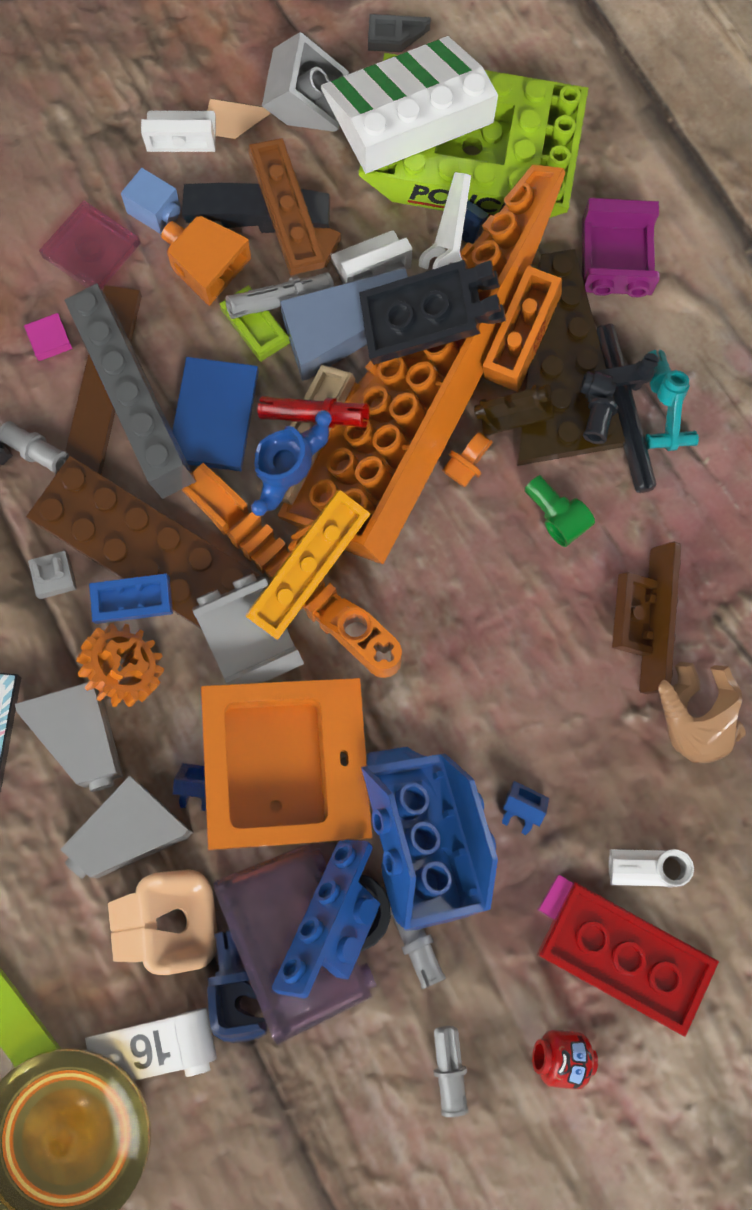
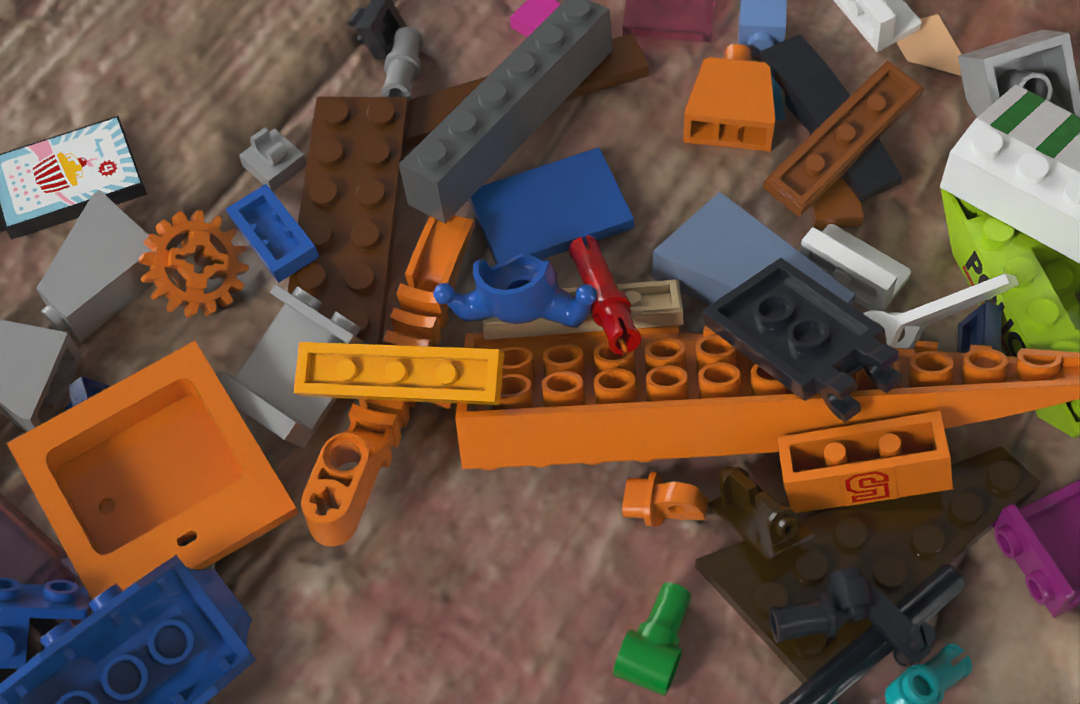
camera: 70 degrees right, 15 degrees down
lime tile [219,285,290,362] -> none
light grey pin [225,272,334,319] -> none

